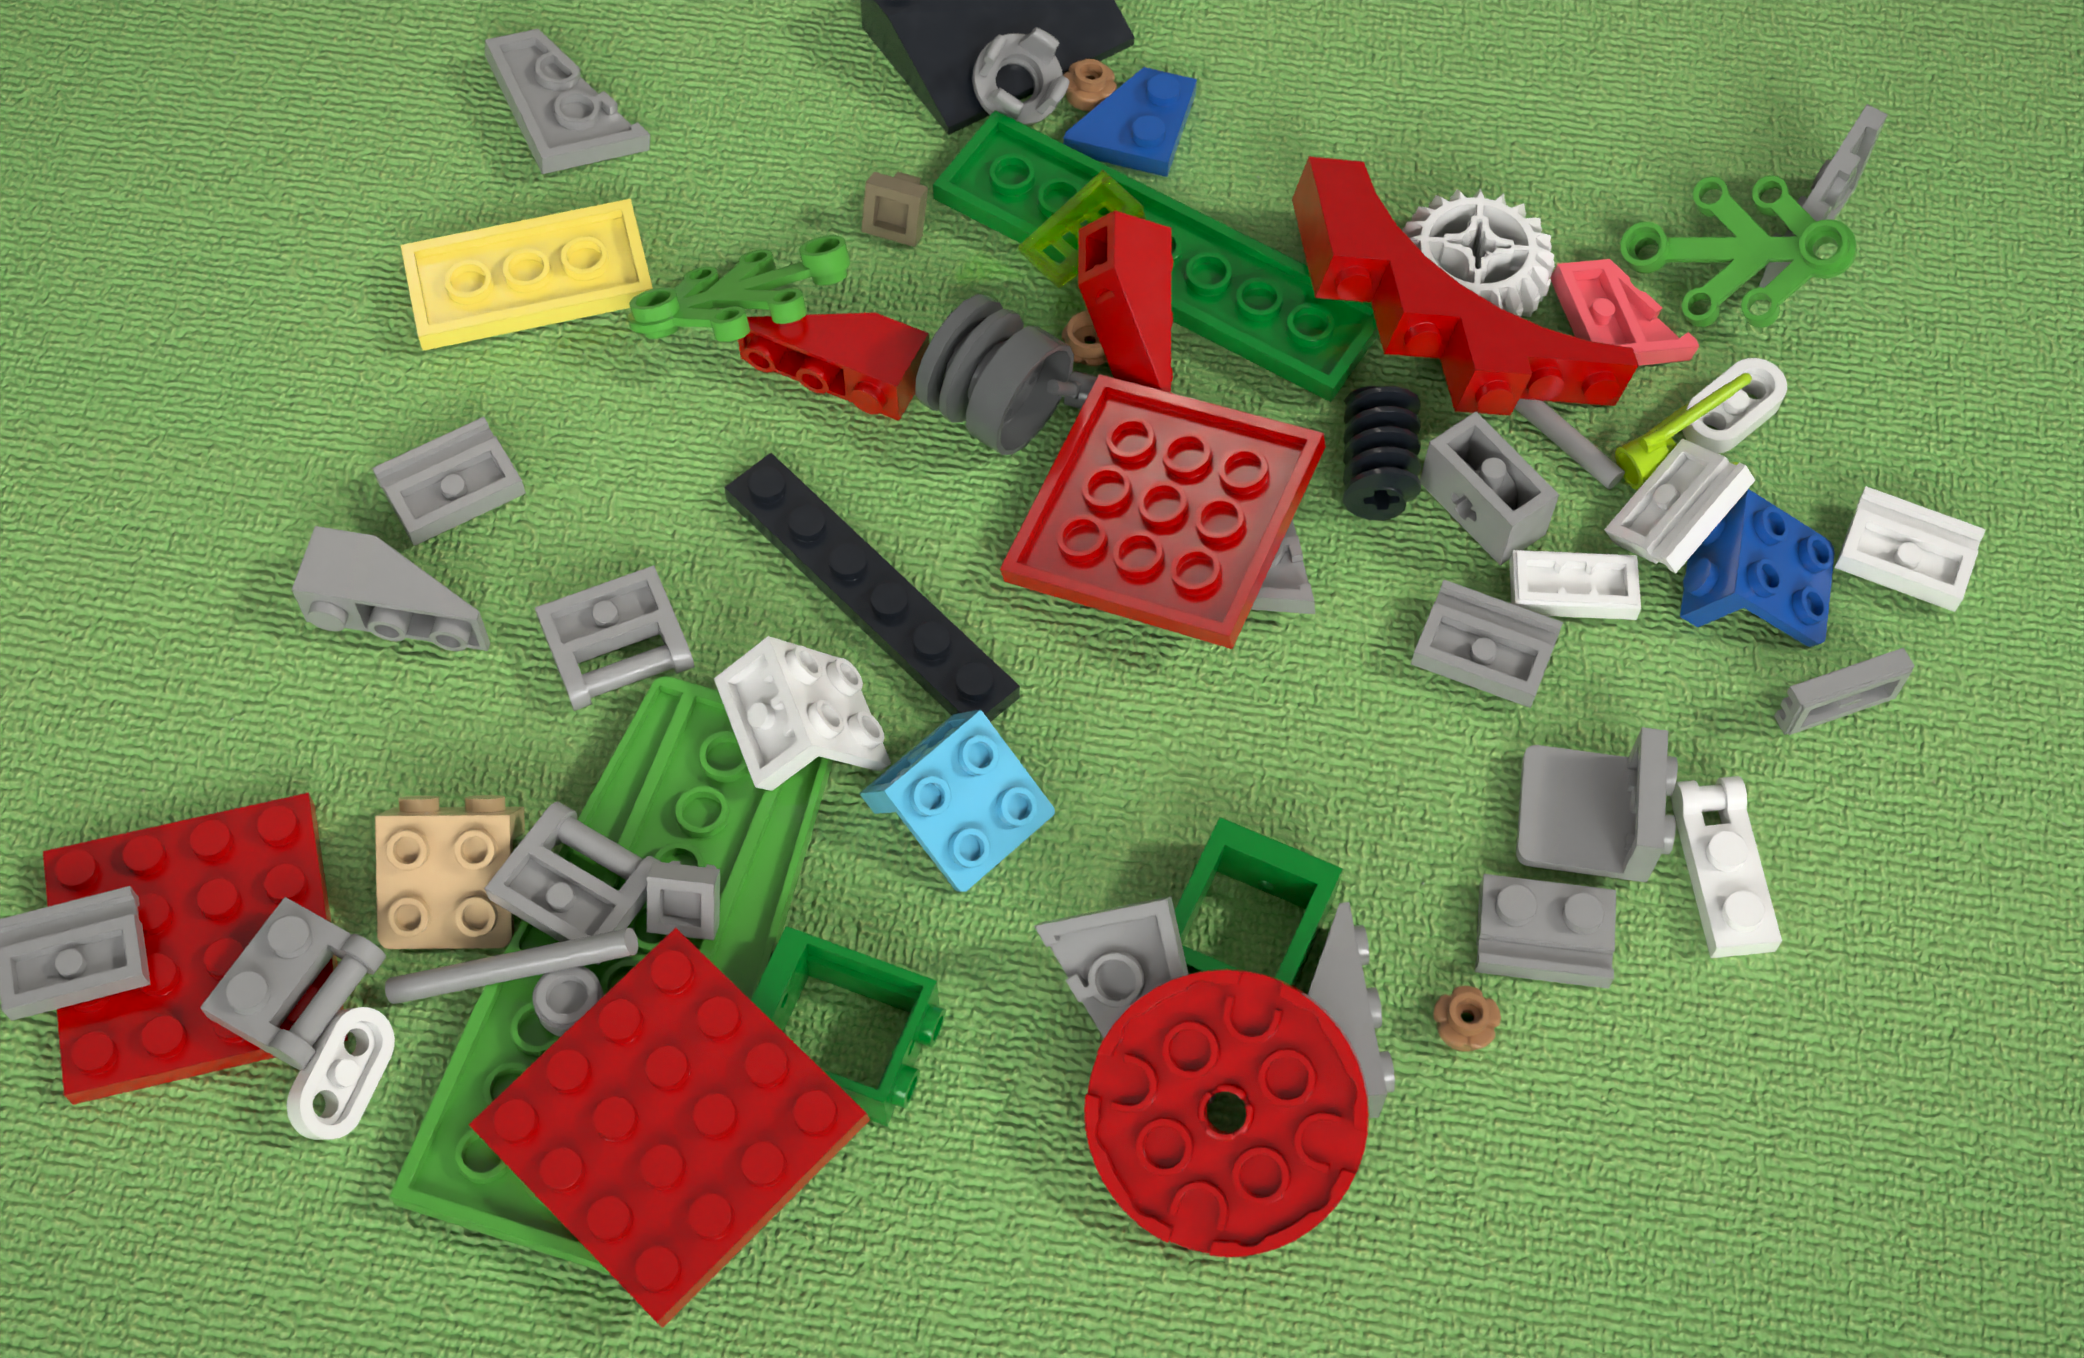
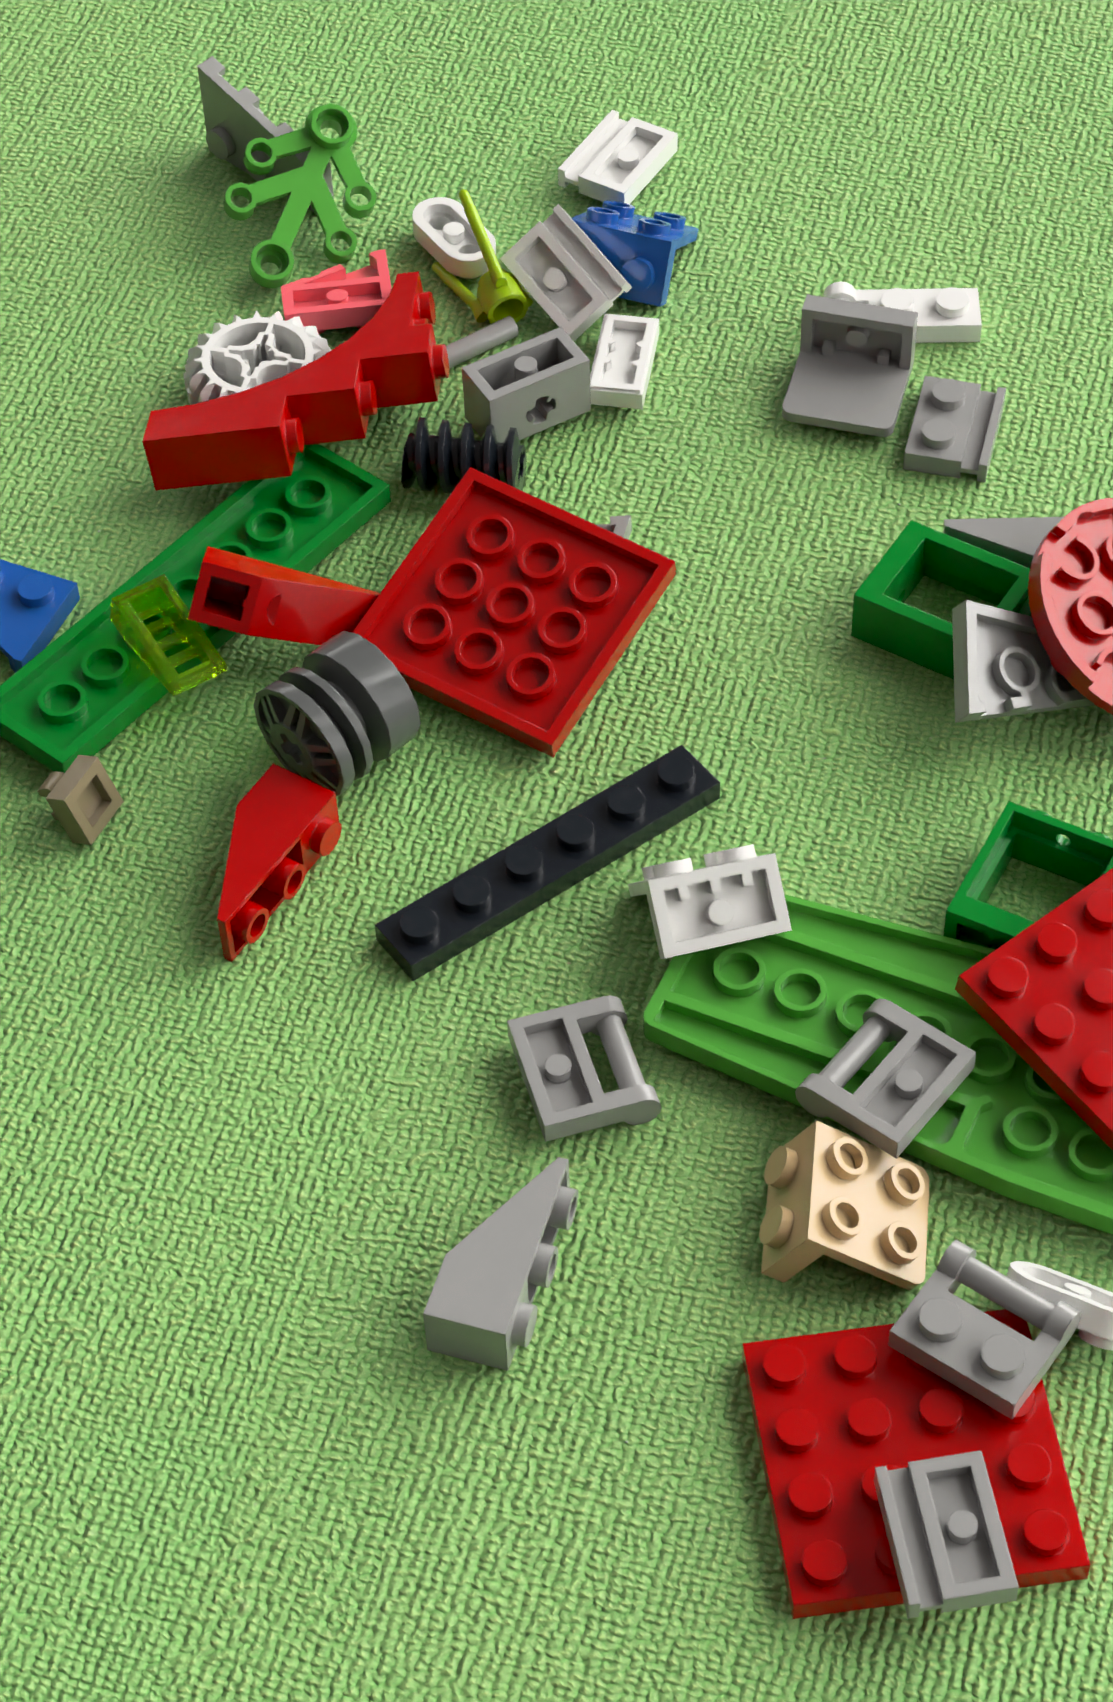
camera: 80 degrees left, 10 degrees down
light grey plate [372,417,526,546] -> none
light grey bar [385,928,638,1004] -> none
light yellow plate [400,198,653,351] -> none
light grey tile [533,966,604,1036] -> none
bright green plant [628,235,850,342] -> none
light grey tile [647,861,720,940] -> none
medium azure bracket [859,710,1055,892] -> none
medium nougat plate [1062,310,1107,366] -> none
light grey plate [1411,580,1563,708] -> none
medium nougat plate [1433,986,1501,1052] -> none
light grey tile [1774,648,1914,735] -> none

